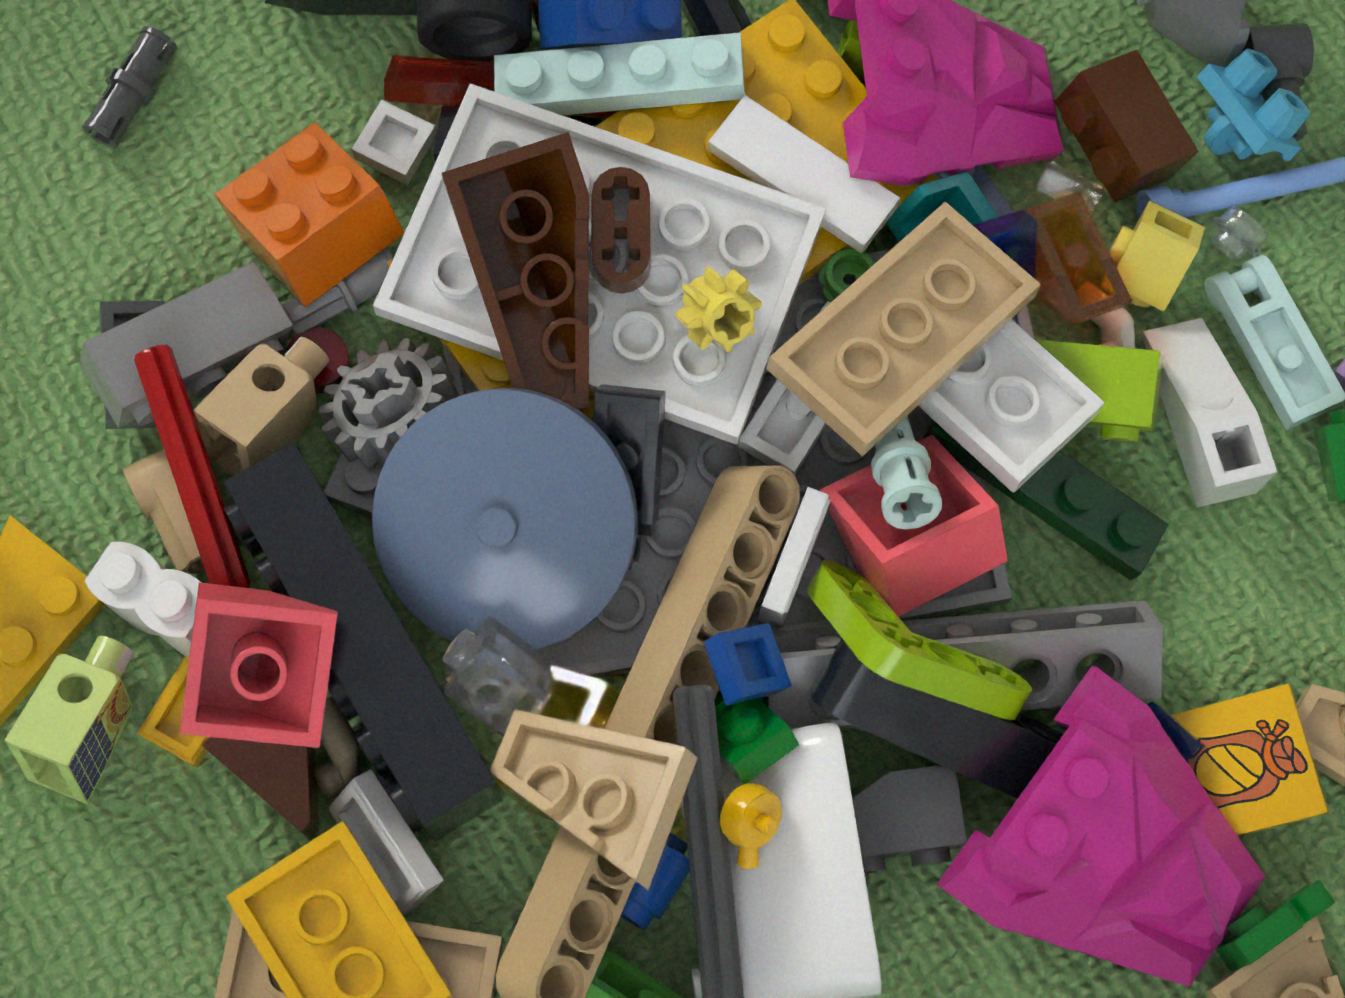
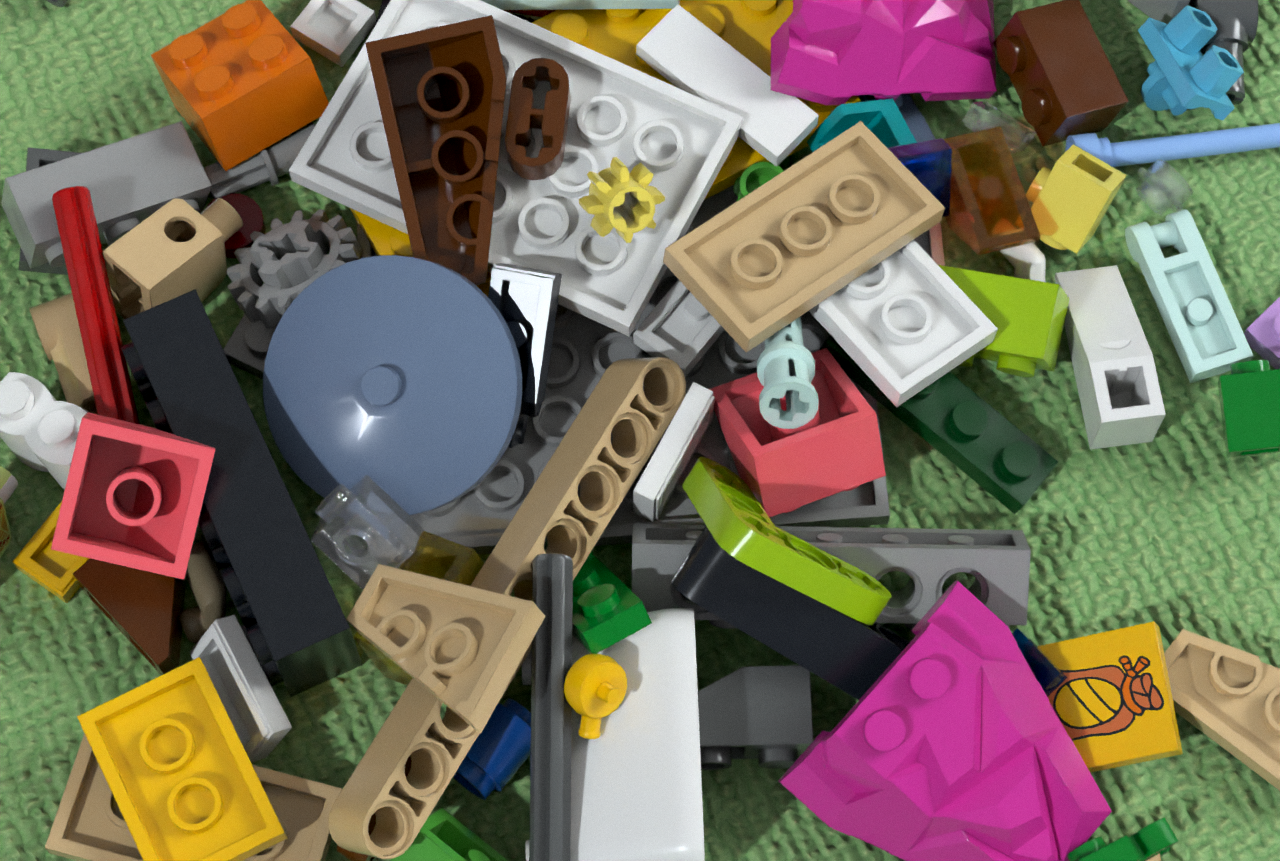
camera: 10 degrees right, 5 degrees down
blue plate [704,623,792,706] -> none

